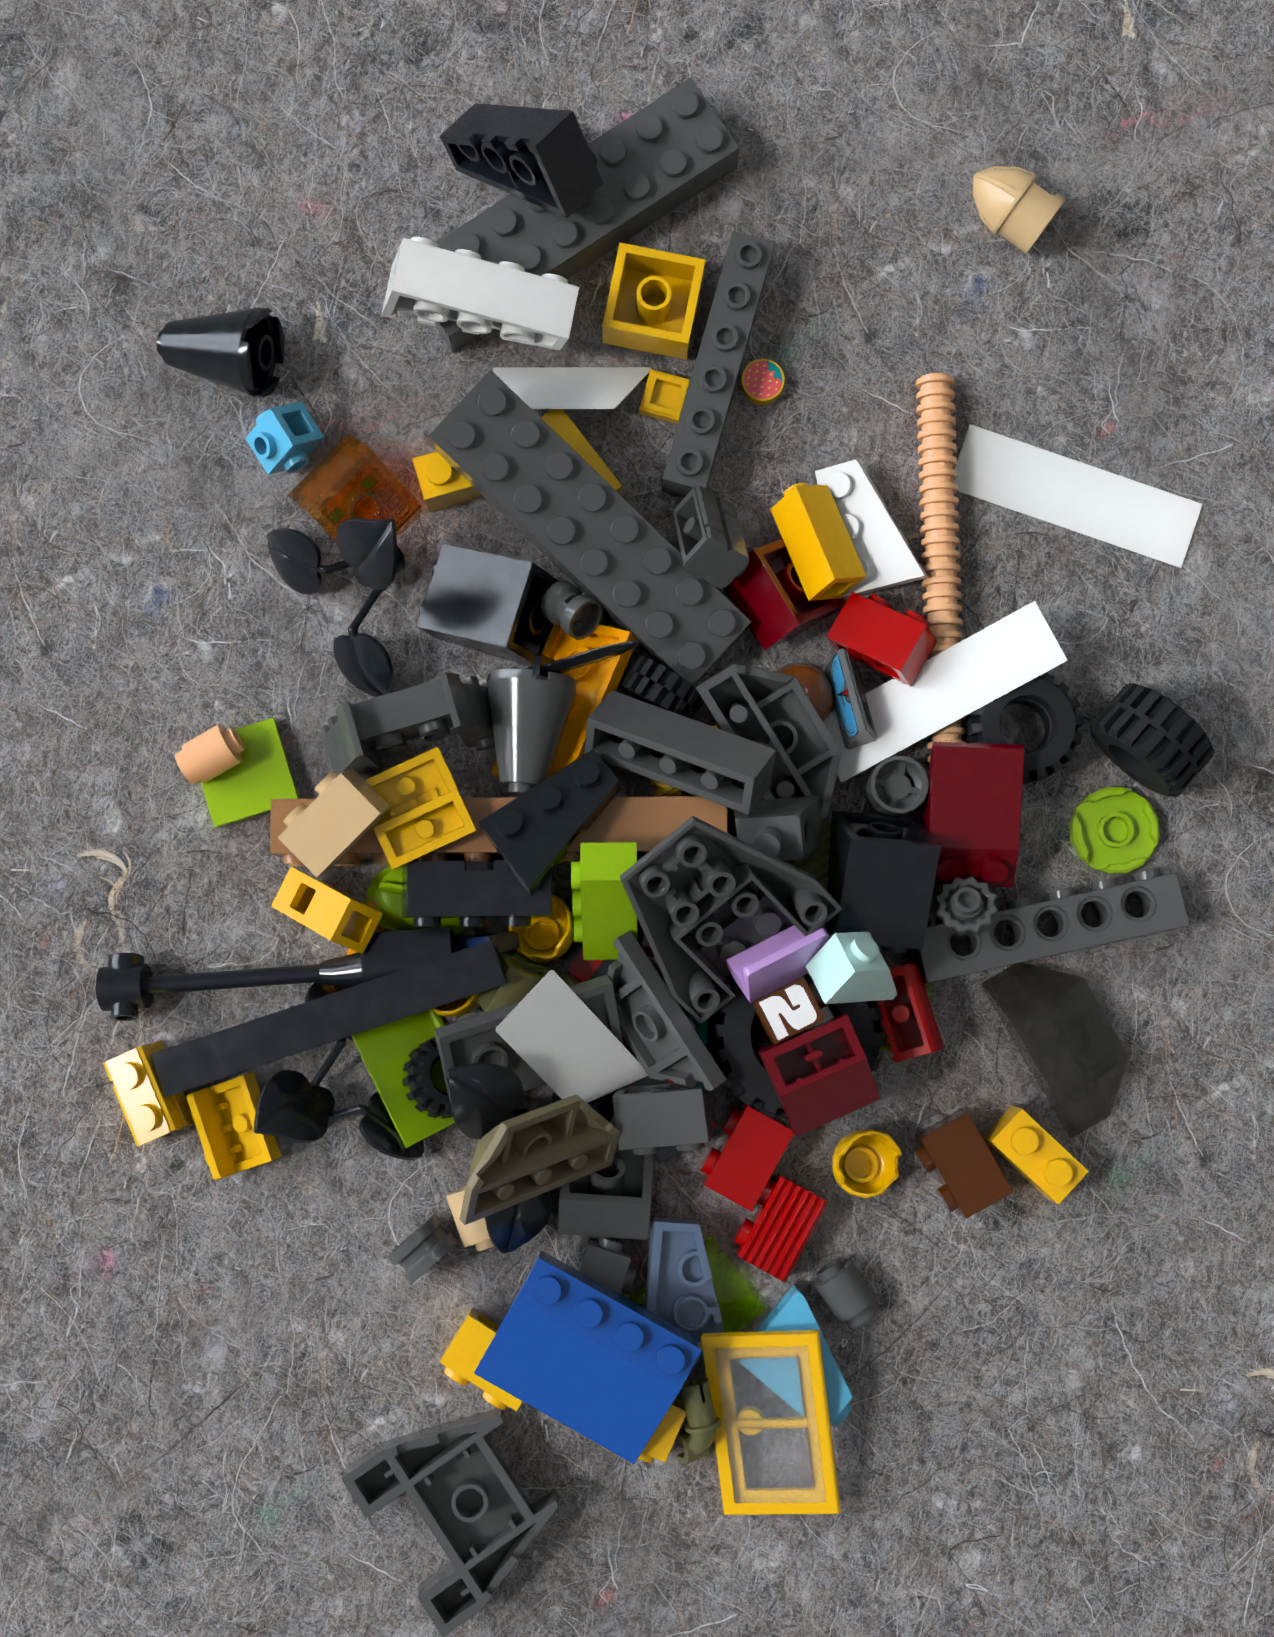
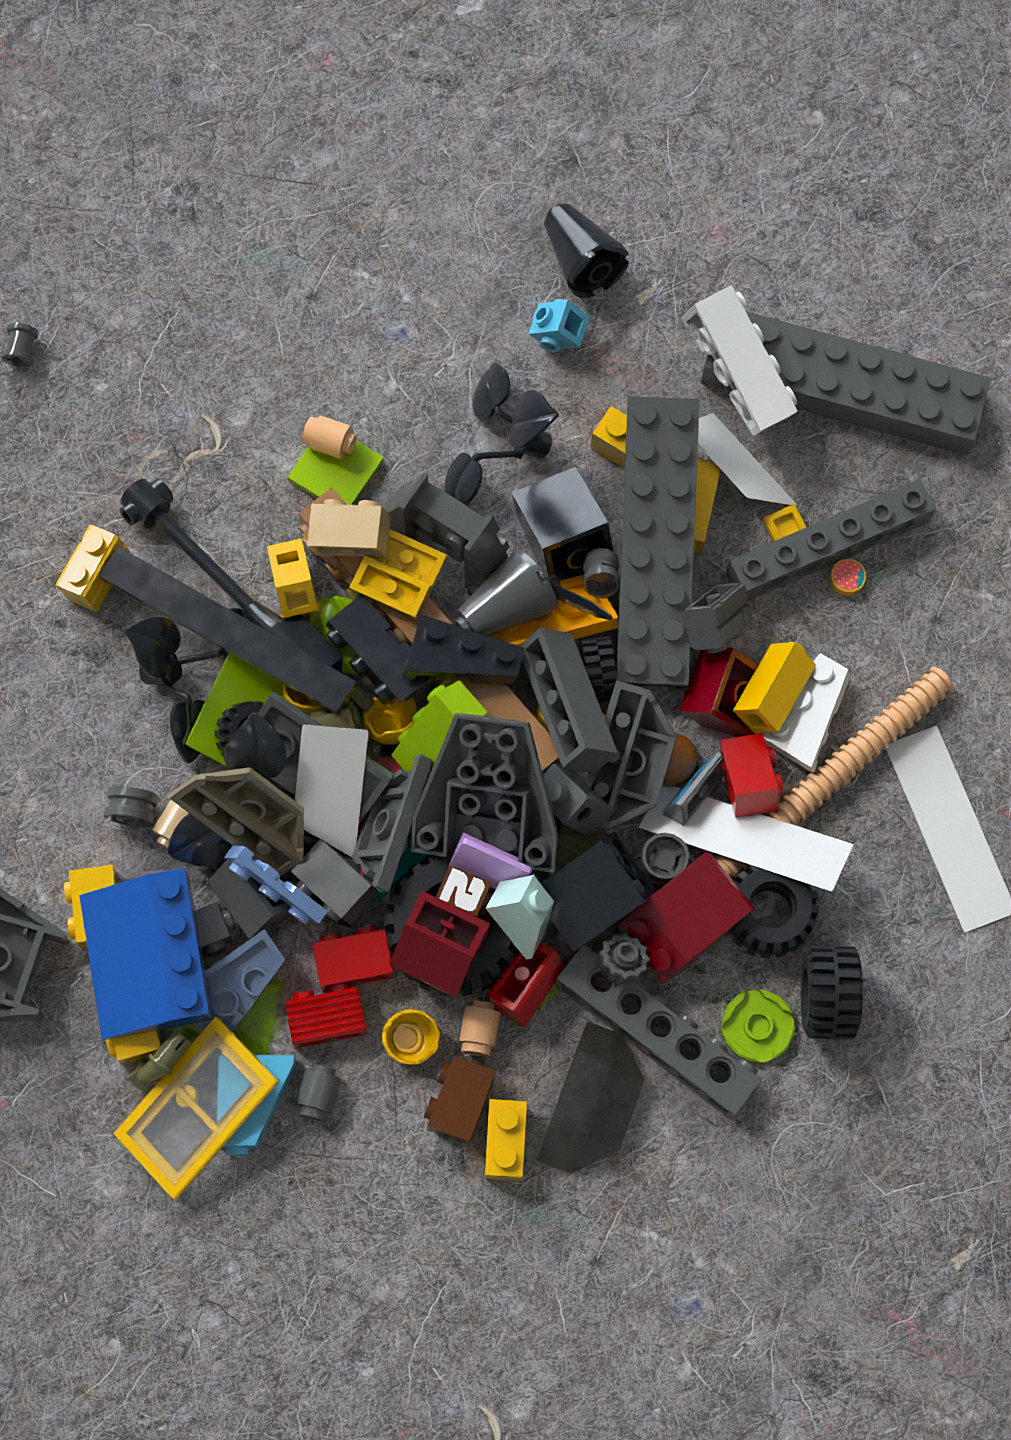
camera: 50 degrees right, 10 degrees down
yellow bracket [187,1072,282,1180] -> none
clear orange slope [288,434,422,546] -> none
black wedge [440,103,603,218] -> none
yellow brick [602,243,706,360] -> none
none -> light blue wing [224,846,328,925]
none -> light nougat brick [459,1001,501,1057]

